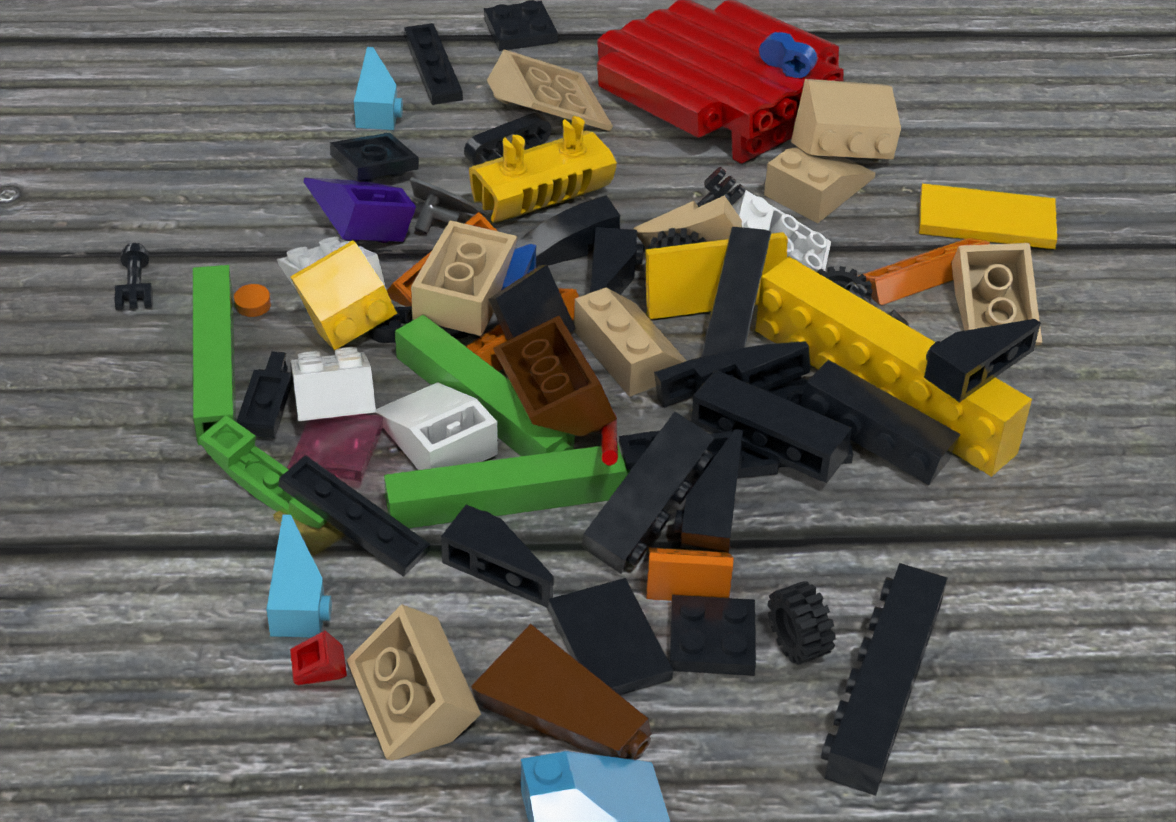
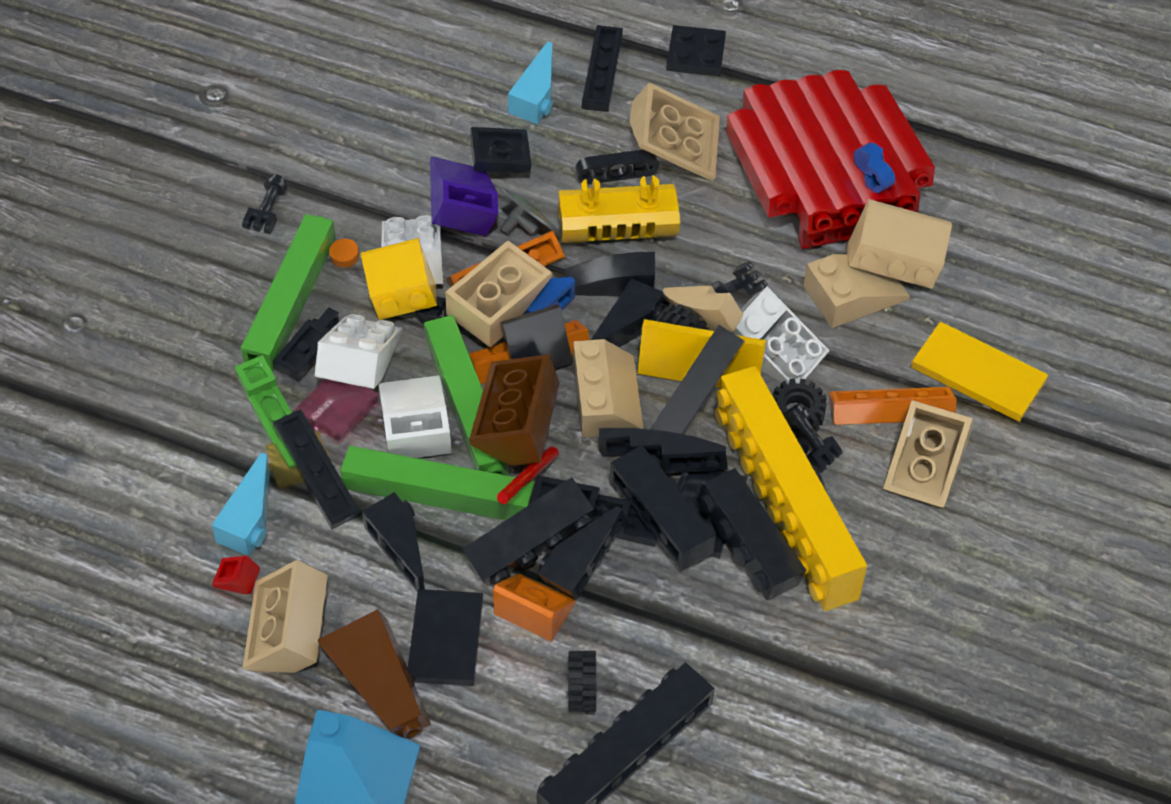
camera: 25 degrees right, 10 degrees up
black plate [670,595,756,676] -> none
black slope [924,319,1041,402] -> none

